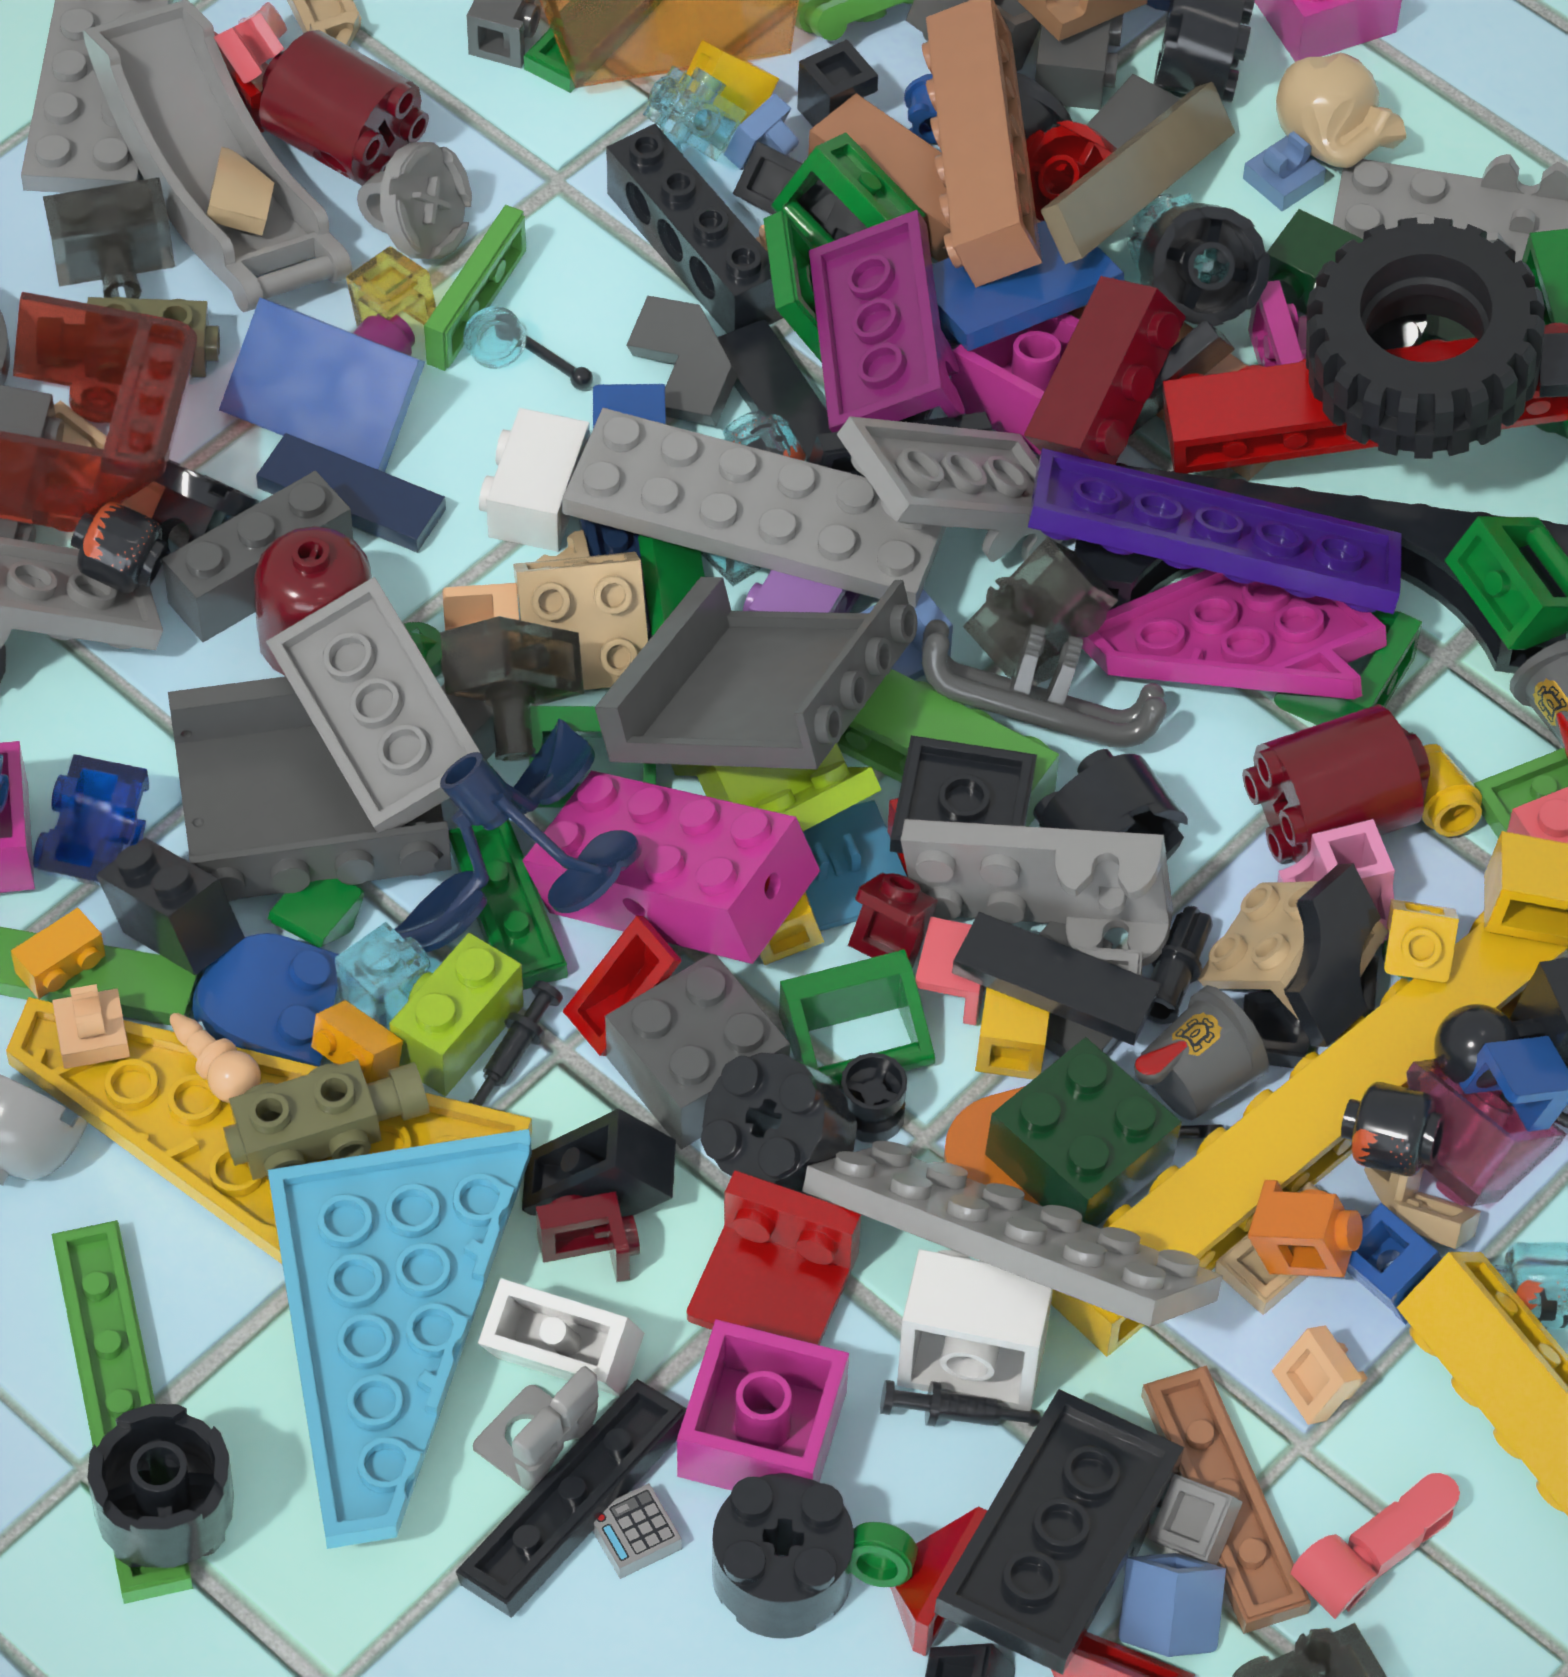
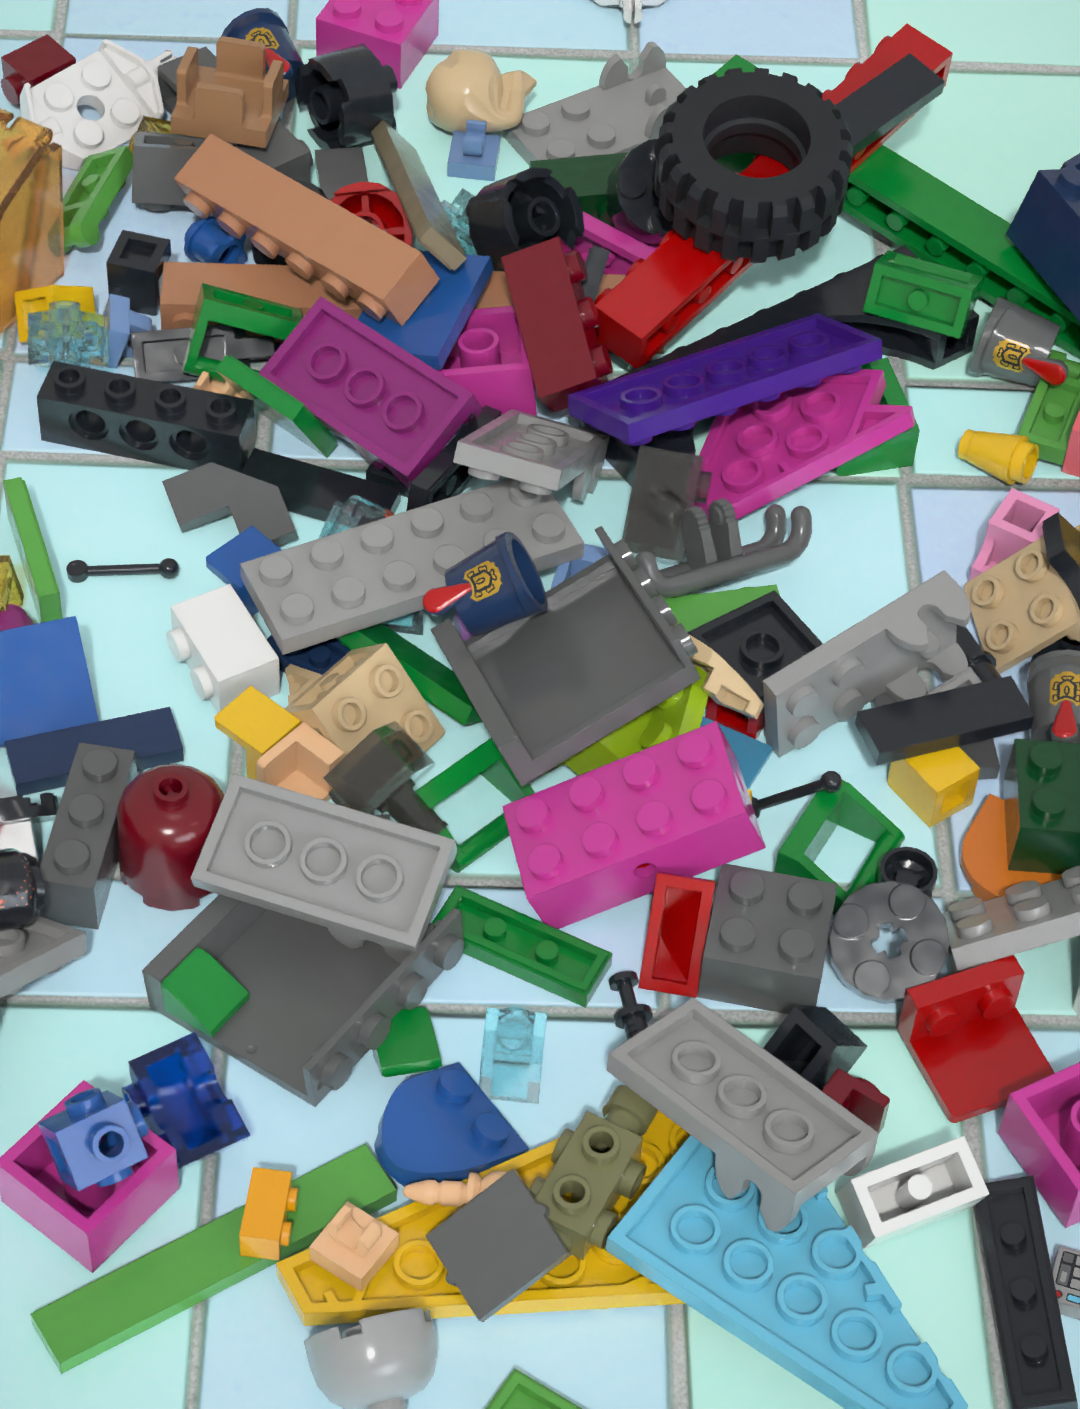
camera: 45 degrees left, 5 degrees down
black brick [96,837,245,975] -> none
light orange piece [311,1000,403,1084] -> none
dark blue plant [378,719,642,954] -> none
lime brick [389,933,524,1097] -> none
clear light blue tile [463,306,526,369] -> none
light grey piece [473,1366,599,1491] -> none
dark red bracket [847,872,938,968] -> none
coral panel [915,917,985,1026] -> none
black brick [1033,749,1188,860] -> none
dark red cylinder [1242,704,1430,863] -> none
none -> green slope [161,947,250,1038]
none -> yellow panel [214,686,301,780]
none -> dark blue hat [422,532,548,635]
none -> dark grey piece [426,1169,572,1322]
none -> light grey hinge [606,997,879,1231]
none -> tan slope [671,627,764,719]
none -> black hinge [752,771,842,819]

